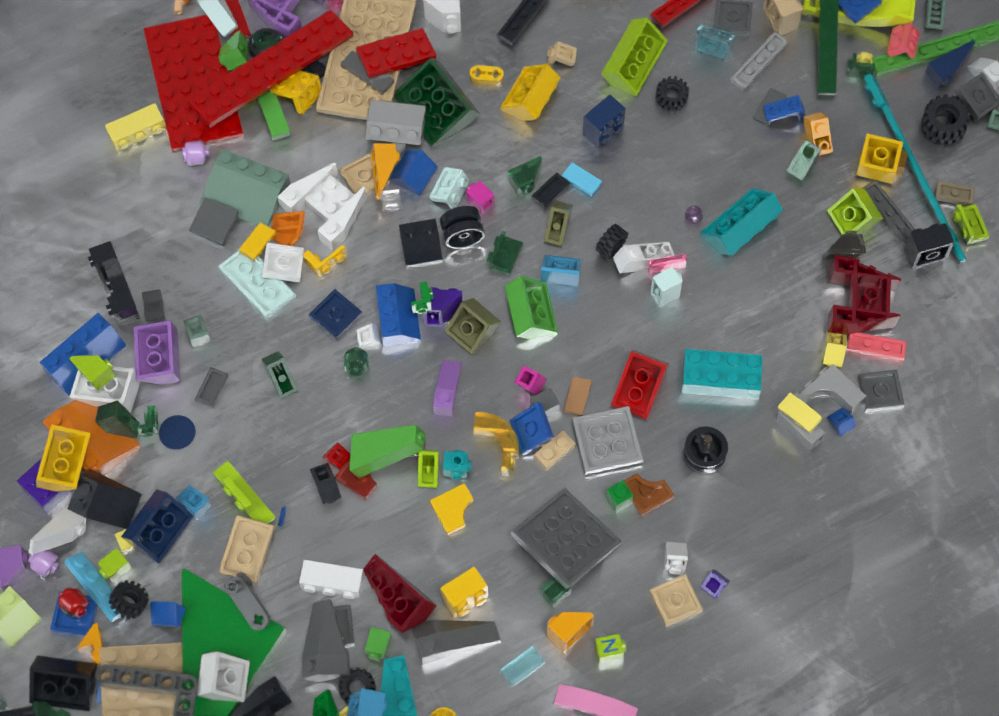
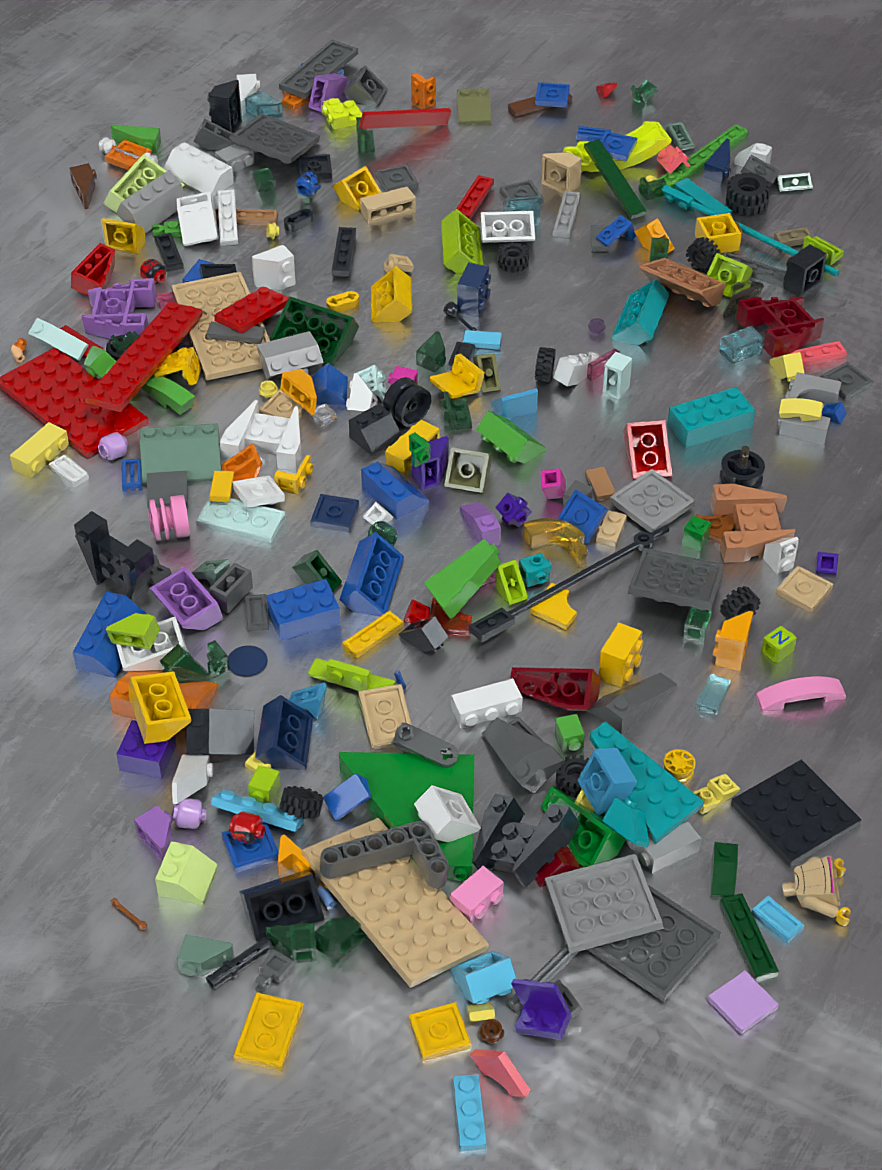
camera: 30 degrees left, 20 degrees down
none -> white tile [49,454,89,488]
none -> blue tile [122,459,142,492]
none -> bright pink wheel [148,494,190,542]
none -> dark grey brick [209,563,253,613]
none -> light yellow plate [259,380,278,398]
none -> blue brick [266,579,341,642]
none -> blue slope [339,532,404,616]
none -> yellow tile [342,610,404,659]
none -> white slope [346,373,378,416]
none -> yellow brick [385,419,440,475]
none -> yellow bracket [429,354,485,399]
none -> black hinge [443,302,477,331]
none -> black bar [469,525,669,642]
none -> white slope [480,211,535,243]
none -> dark purple brick [495,492,532,527]
none -> nougat slope [639,258,726,307]
none -> teal tile [674,178,732,215]
none -> black tyre [686,237,720,272]
none -> nougat wedge [710,484,795,563]
none -> clear light blue brick [719,326,764,364]
none -> black tyre [720,586,761,620]

